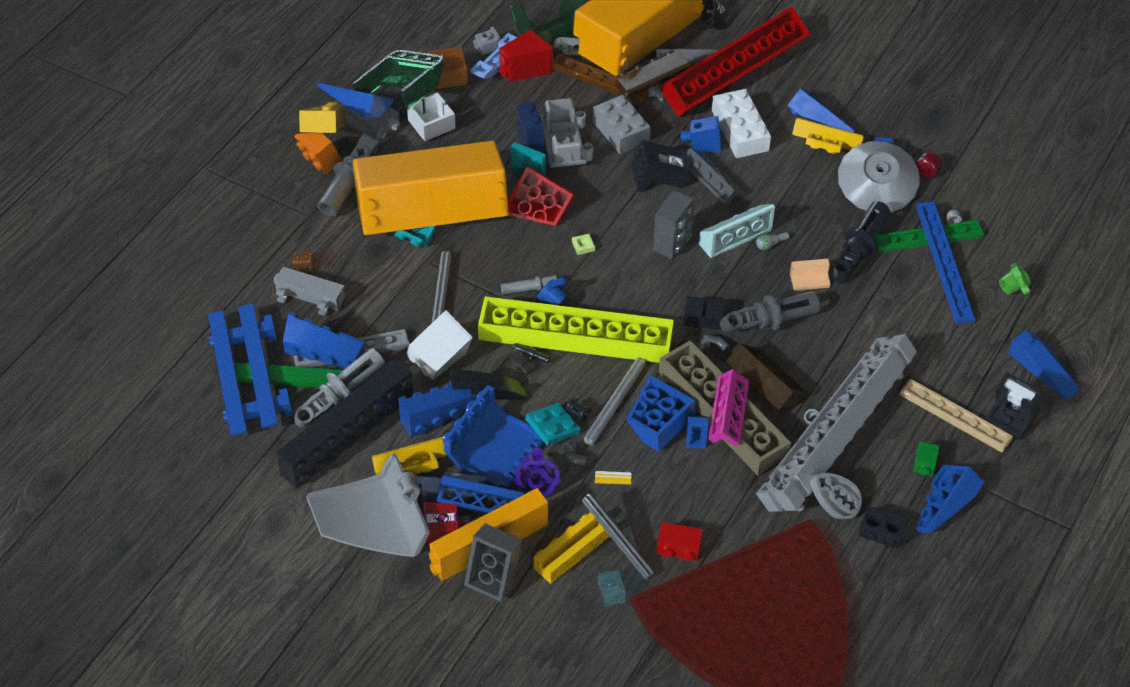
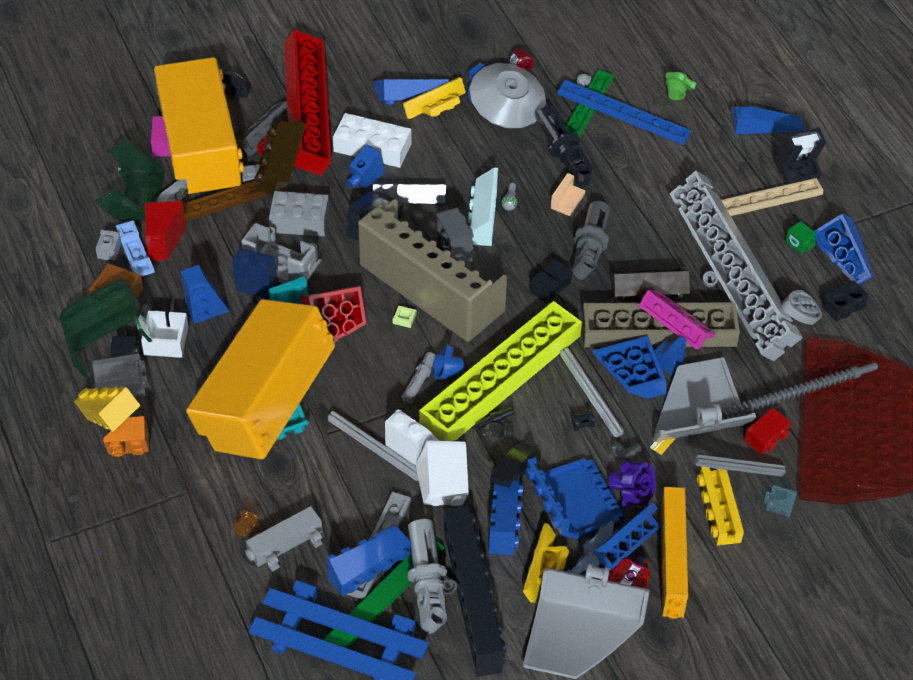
camera: 55 degrees left, 0 degrees up
blue wedge [317,83,394,120] -> none
dark grey piece [317,132,380,217] -> none
dark grey brick [464,523,523,602] -> none
teal plate [525,403,581,446] -> none
dark grey arm [701,334,730,353] -> none
none -> blue wedge [181,265,230,324]
none -> dark tan container [358,199,507,342]
none -> white slope [385,409,439,466]
none -> light grey panel [652,357,756,442]
none -> dark grey hose [694,362,878,425]

